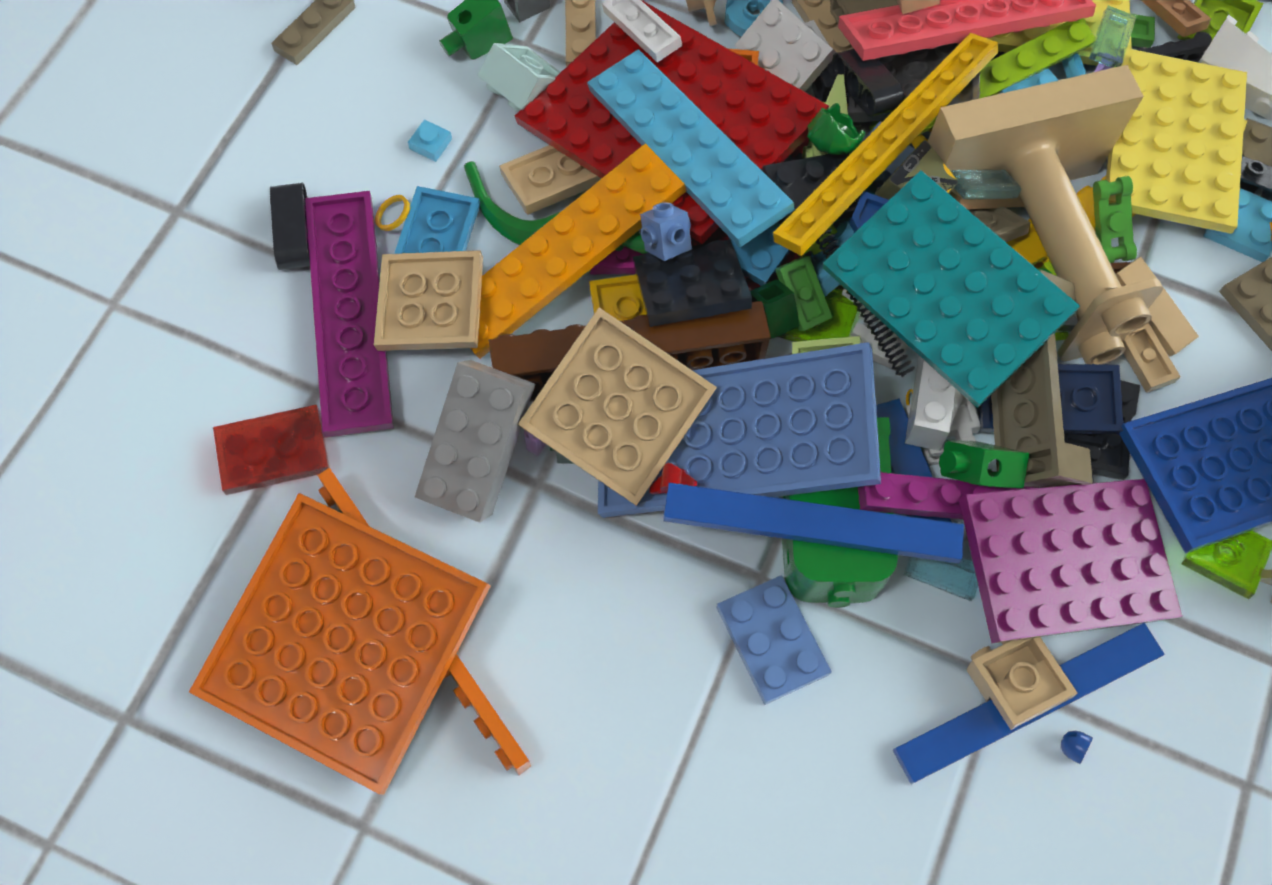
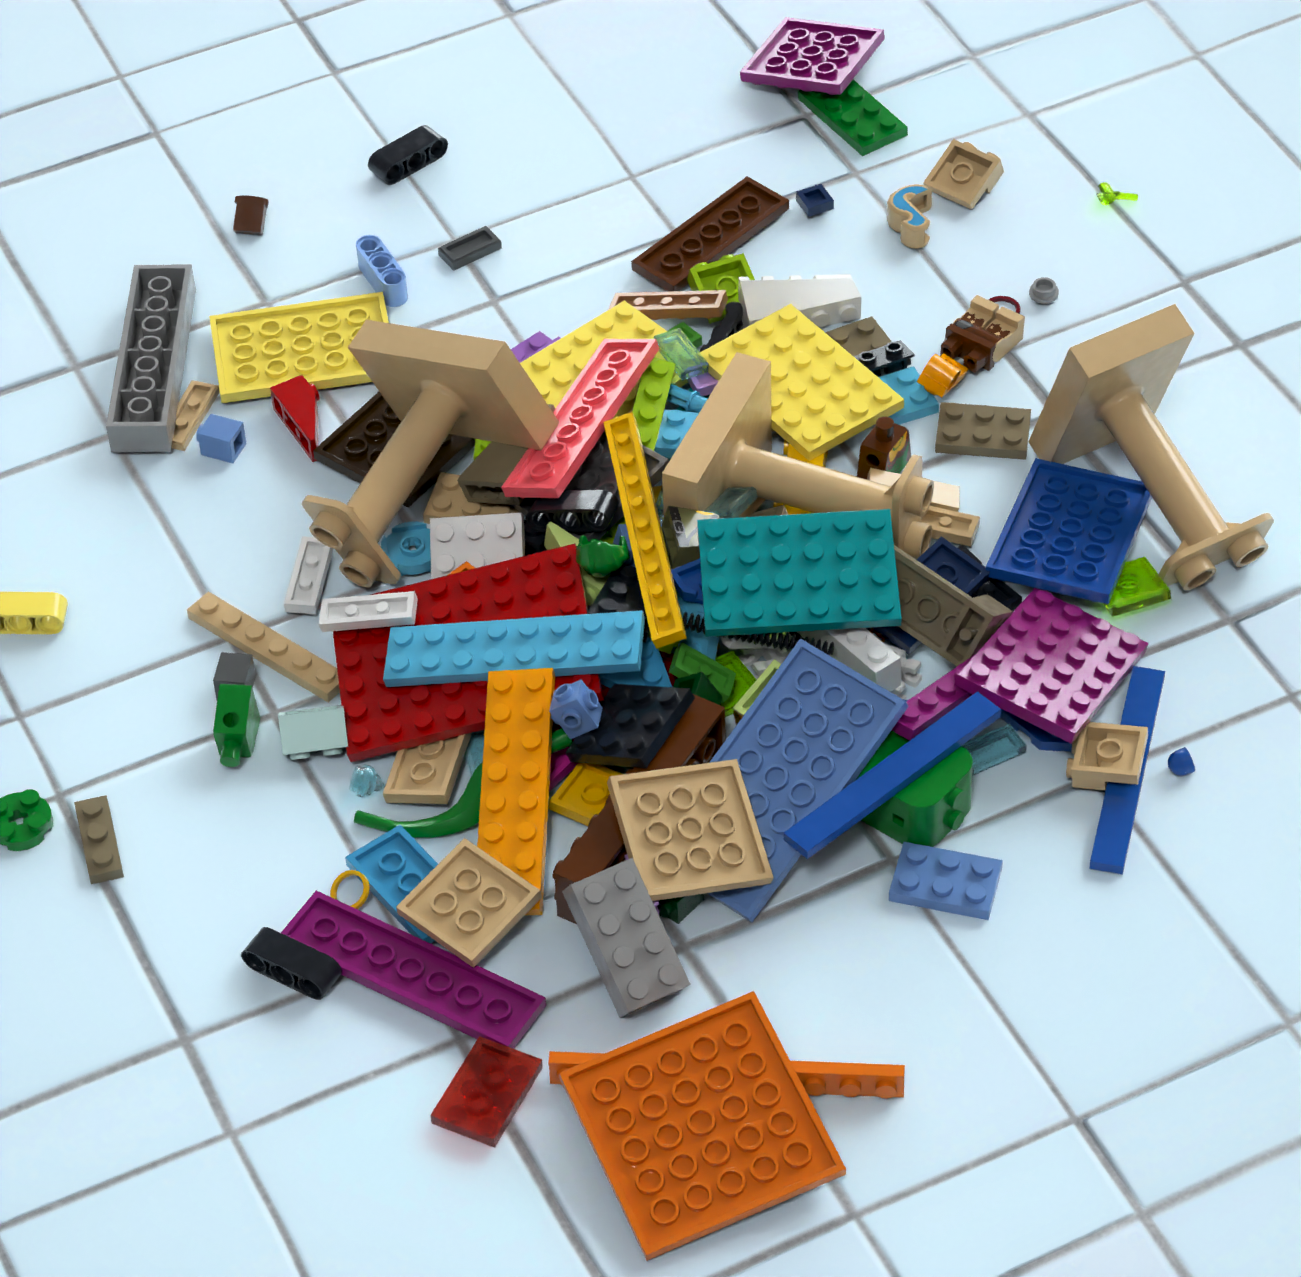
camera: 45 degrees left, 20 degrees down
medium azure plate [408,119,452,162] -> none
red piece [649,463,697,494] -> none
green torso [939,440,1029,488] -> none
bright green plate [1093,176,1137,263] -> none
none -> clear light blue plate [349,764,385,797]
none -> reddish brown torso [857,417,911,479]

